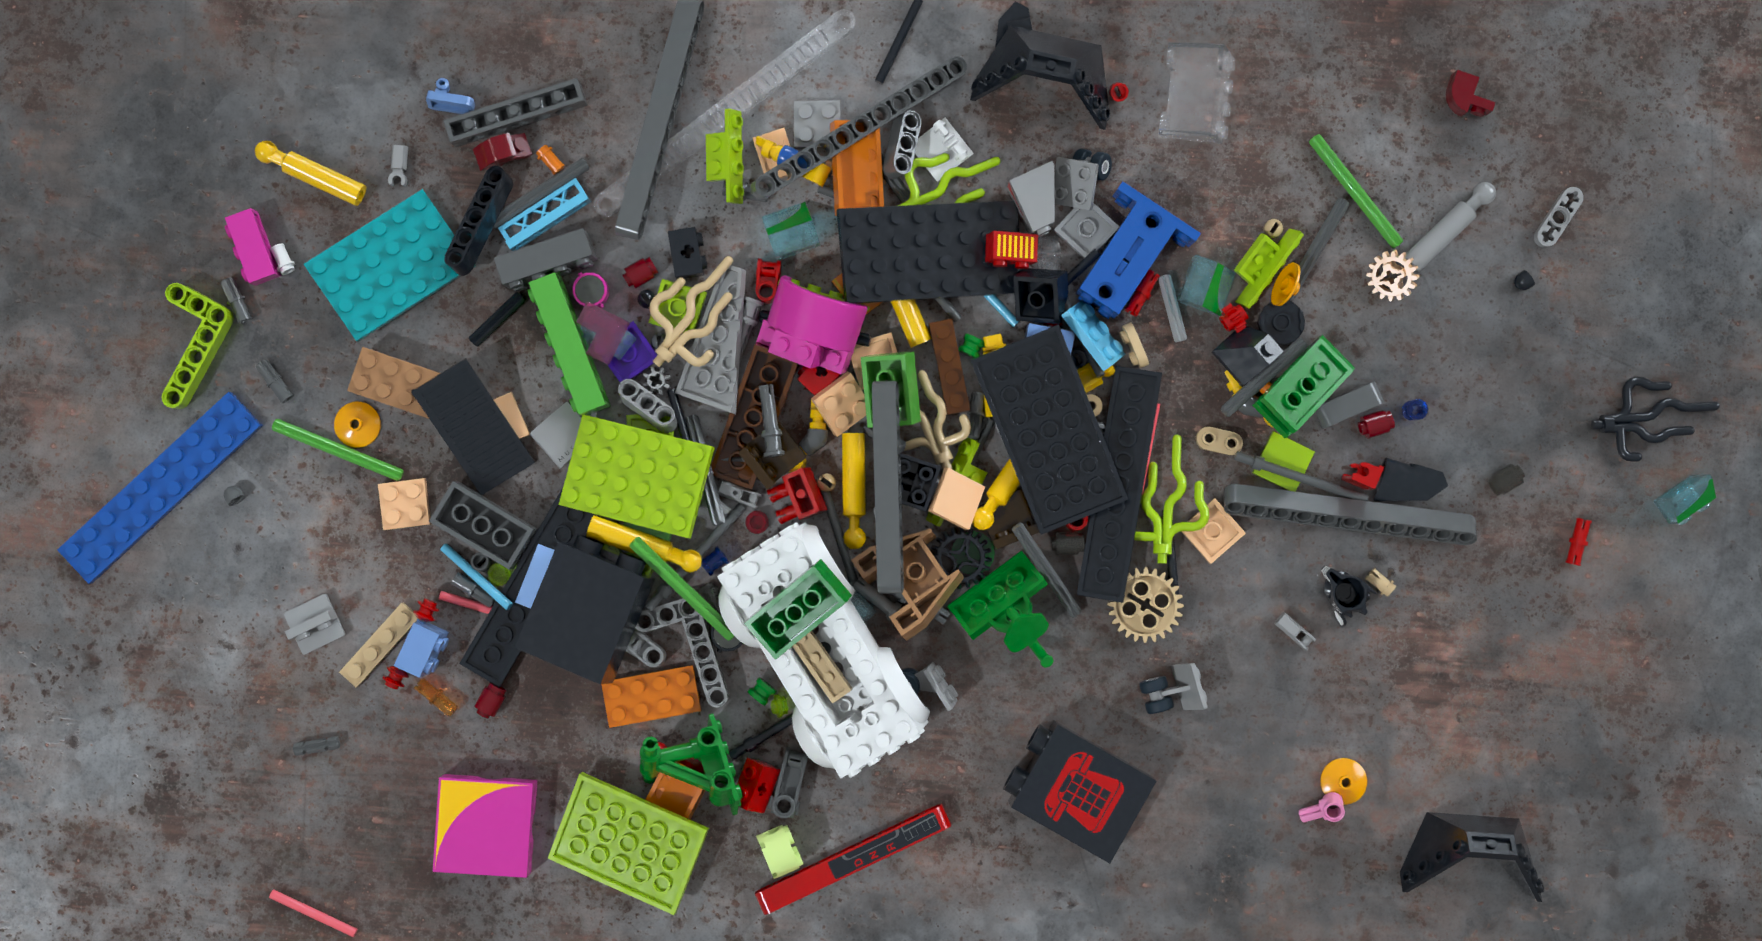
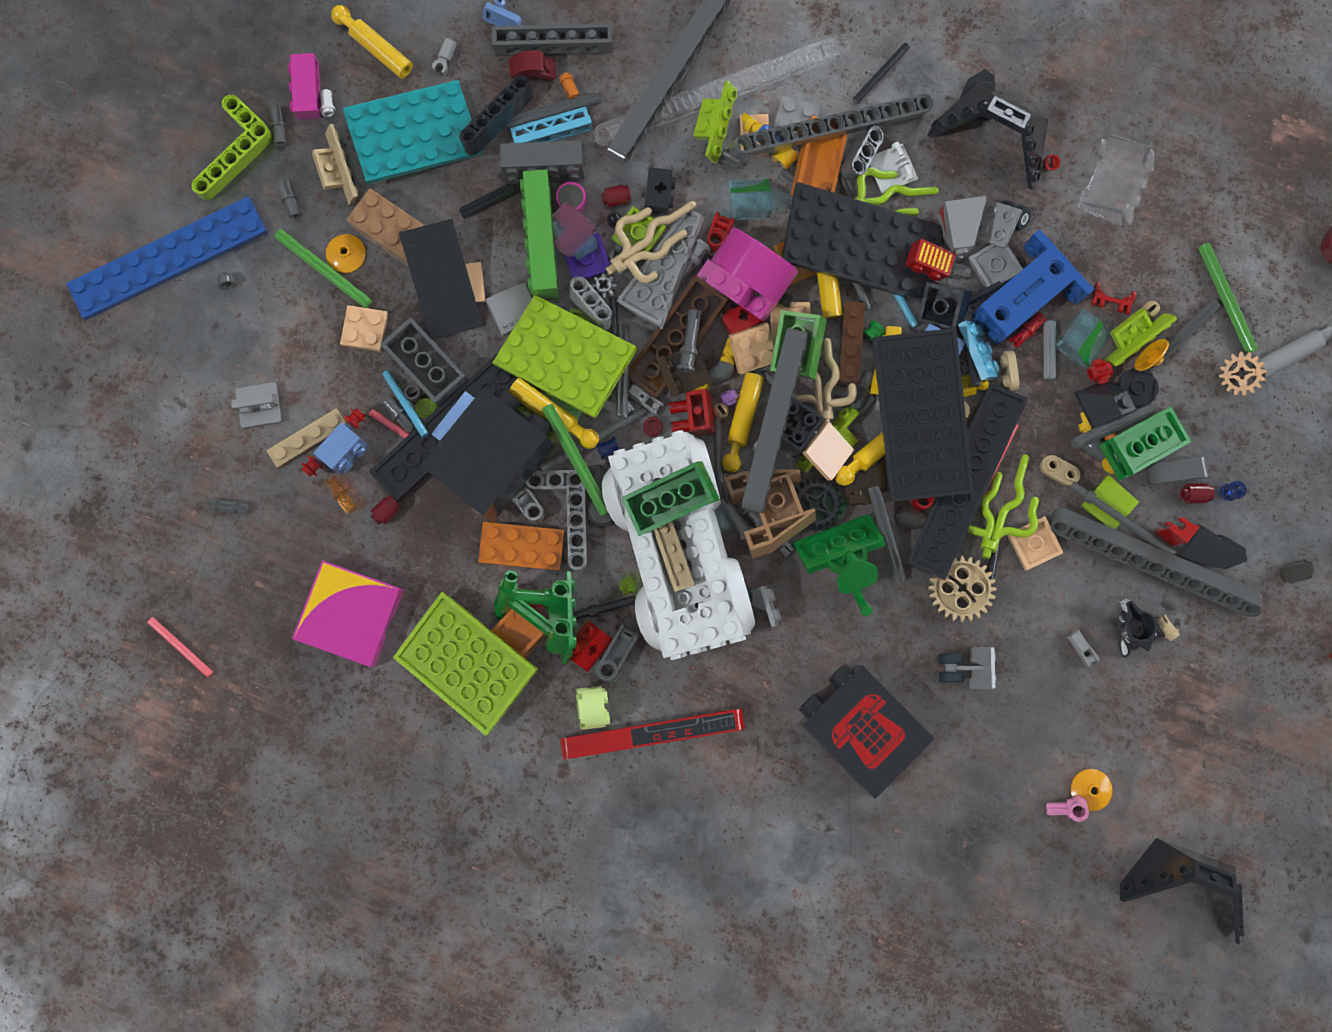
camera: 15 degrees right, 5 degrees down
green wheel [747,677,777,706] -> none
none -> tan bracket [312,124,358,205]
none -> medium lavender plate [720,389,739,406]
none -> red piece [1091,282,1136,315]

